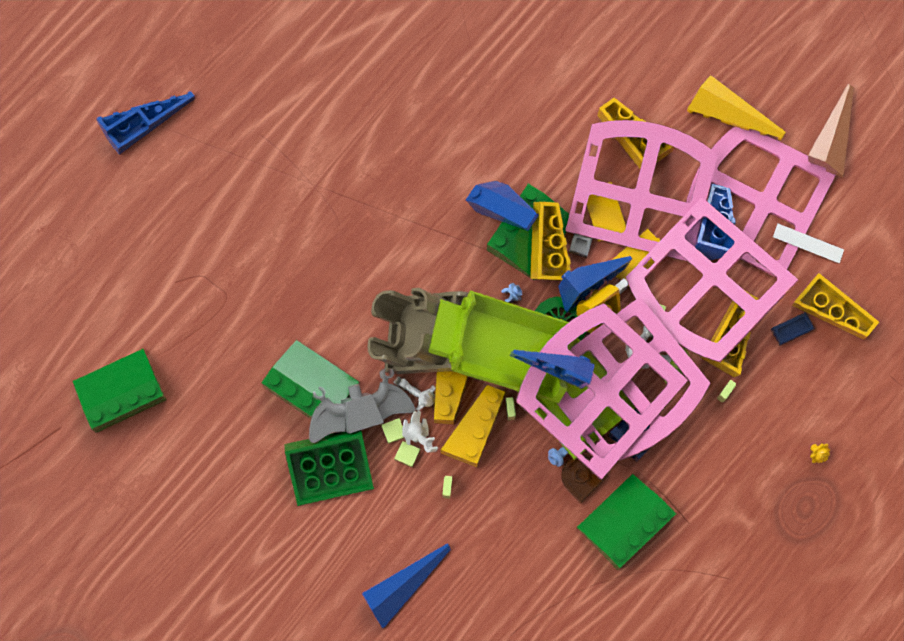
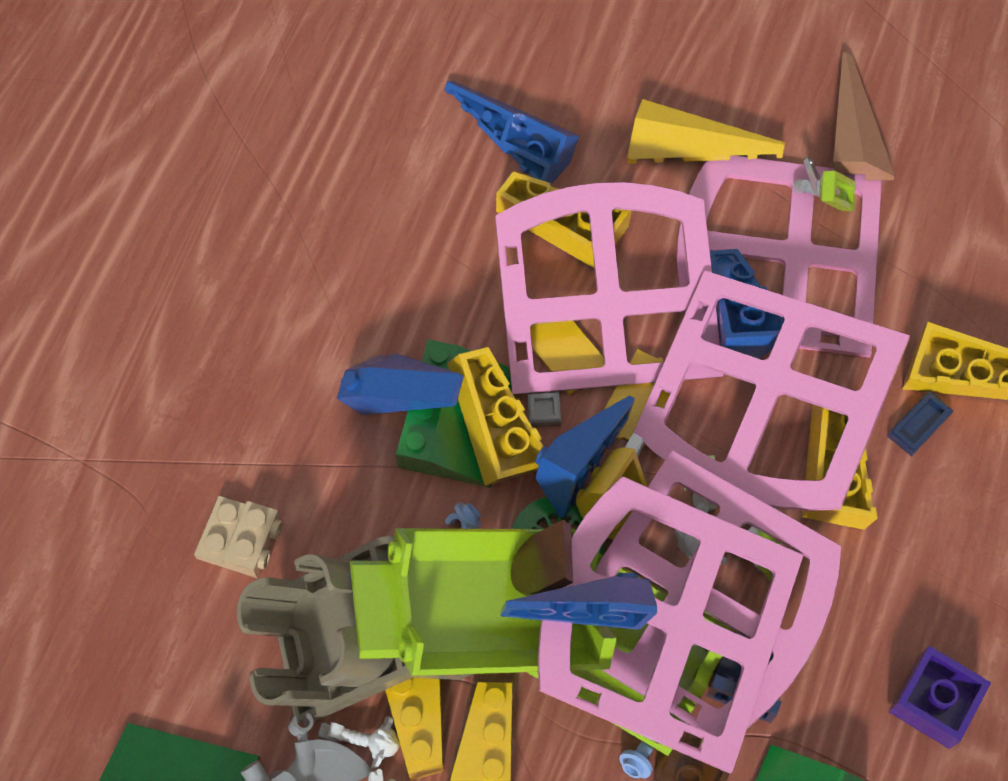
camera: 20 degrees left, 10 degrees down
yellowish green tile [505,397,516,420] -> none
yellowish green tile [717,380,736,402] -> none
white sticker [773,224,844,263] -> none
none -> tan plate [194,496,283,578]
none -> blue wedge [445,81,579,185]
none -> reddish brown tile [511,520,573,596]
none -> lime piece [794,157,856,212]
none -> dark purple brick [888,646,991,749]

